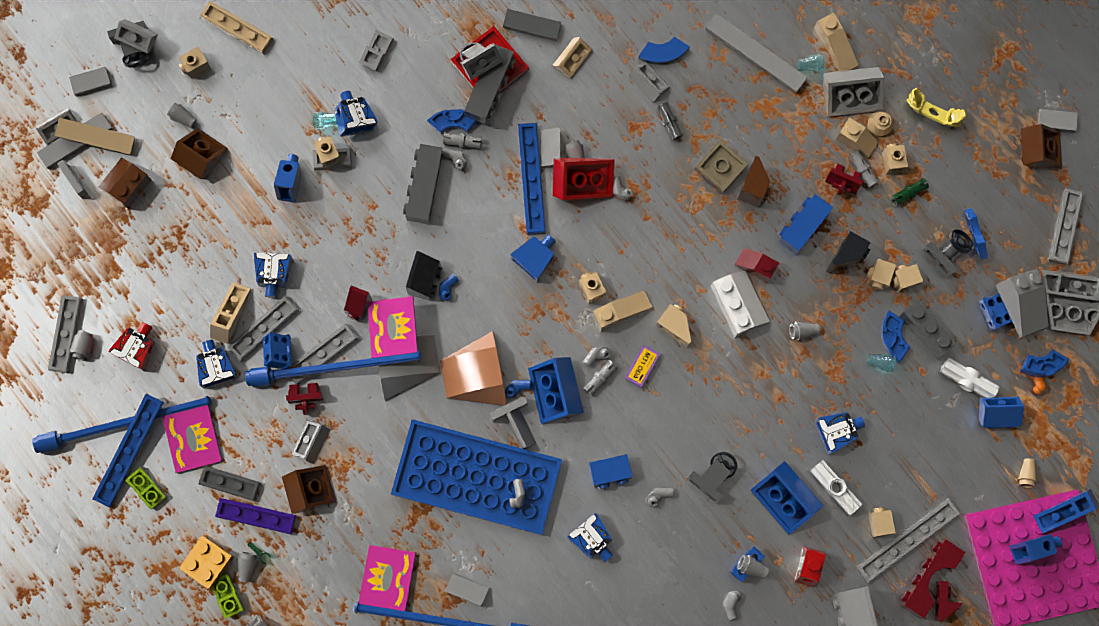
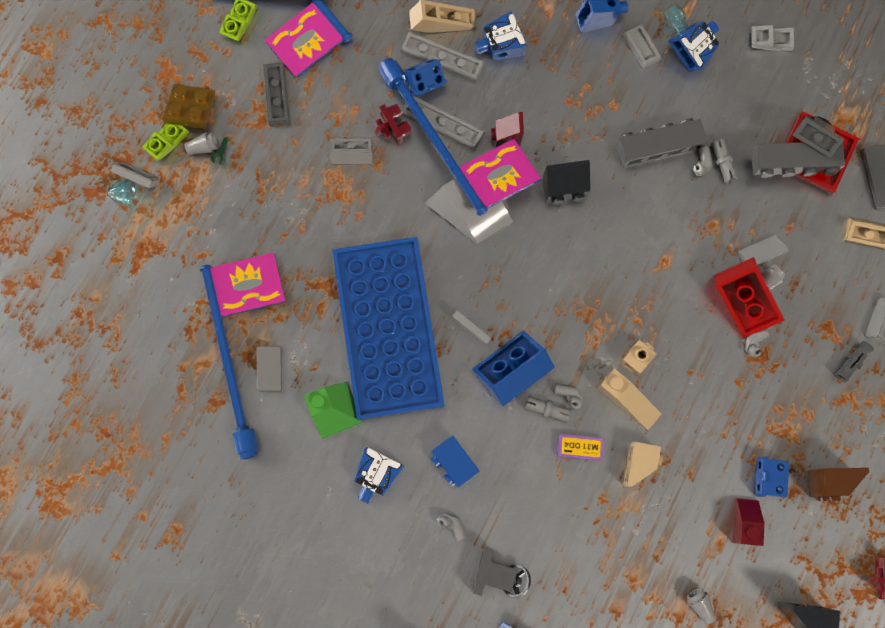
camera: 65 degrees right, 0 degrees up
torso [196,340,239,388] -> none
dark purple tile [215,498,297,535] -> none
reddish brown slope [282,465,336,514] -> none
tan brick [313,136,341,168] -> none
blue tile [427,109,478,134] -> none
blue arm [439,274,459,301] -> none
nougat wedge [440,331,507,406] -> none
blue arm [505,380,532,398] -> none
light grey slope [507,410,536,449] -> none
blue torso [510,235,556,282] -> none
light grey arm [510,479,525,509] -> none
blue tile [518,123,546,235] -> none
dark tan plate [695,140,748,192] -> none
white slope [711,271,770,337] -> none
blue brick [778,194,833,255] -> none
none -> bright green slope [304,382,363,439]
none -> blue piece [755,457,789,498]

